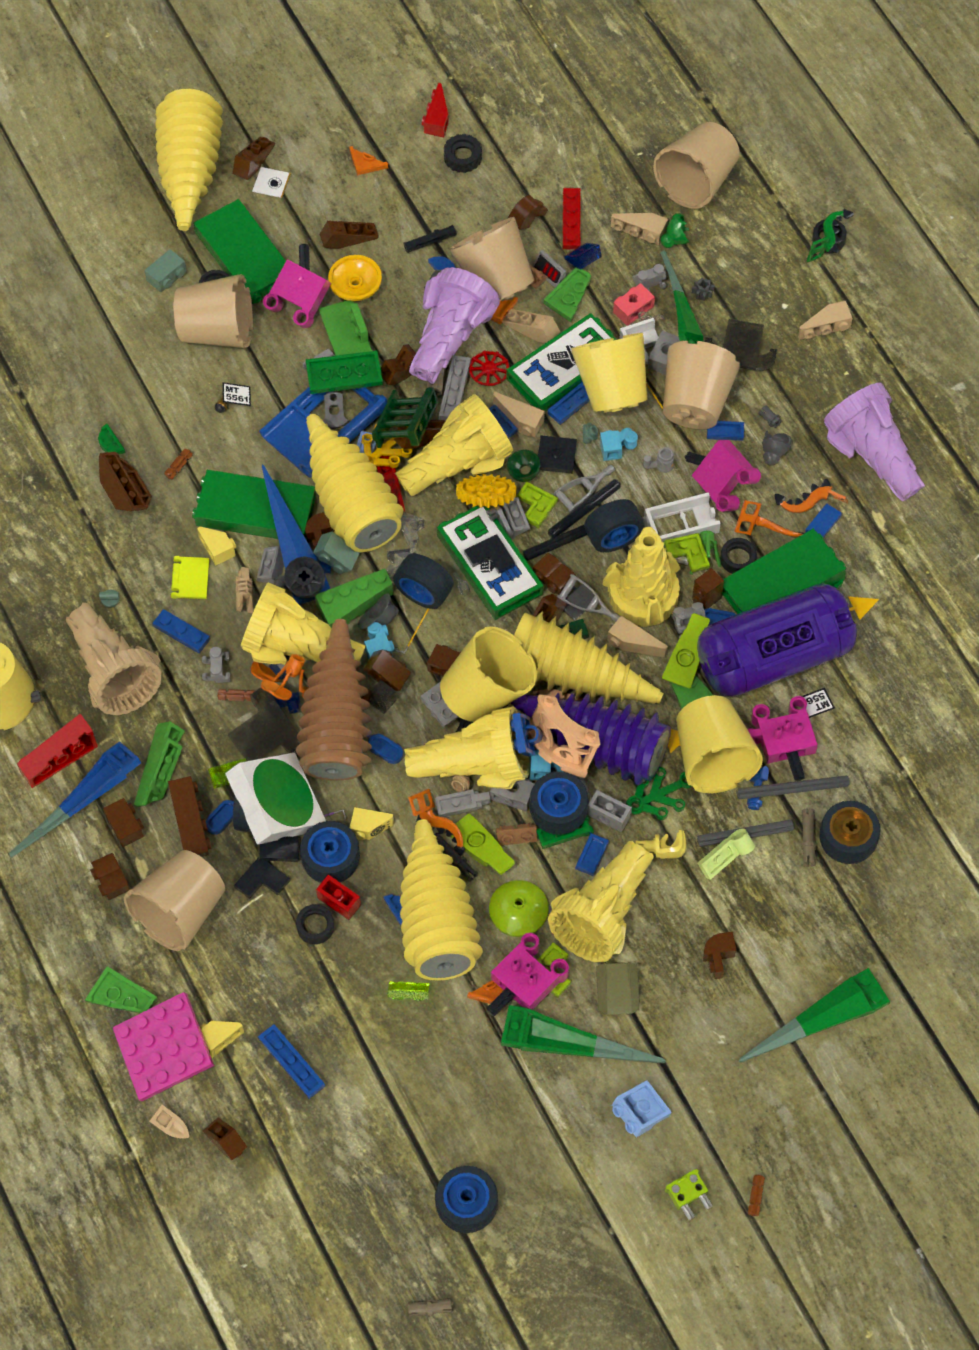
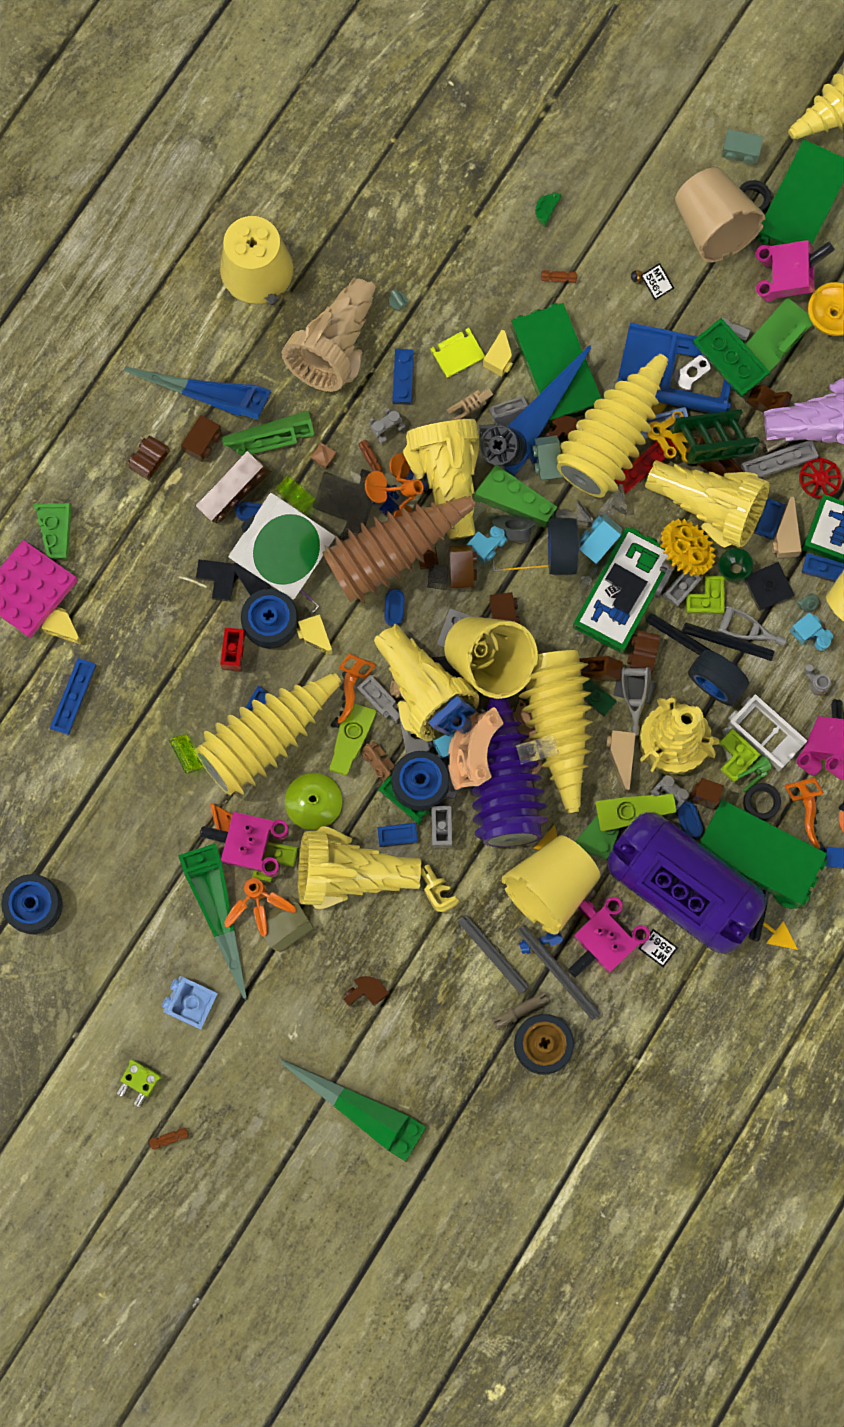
camera: 60 degrees right, 15 degrees up
red wedge [17,714,98,788] -> none
reddish brown wedge [99,452,152,511] -> none
tan cone [124,850,225,951] -> none
black tyre [296,904,334,945] -> none
black pin [434,832,478,882] -> none
green plant [626,767,692,820] -> none
yellowish green plate [698,829,755,880] -> none
none -> orange plant [224,878,296,937]
none -> medium nougat tile [310,443,337,469]
none -> clear slope [516,735,559,765]
none -> medium azure brick [579,514,622,564]

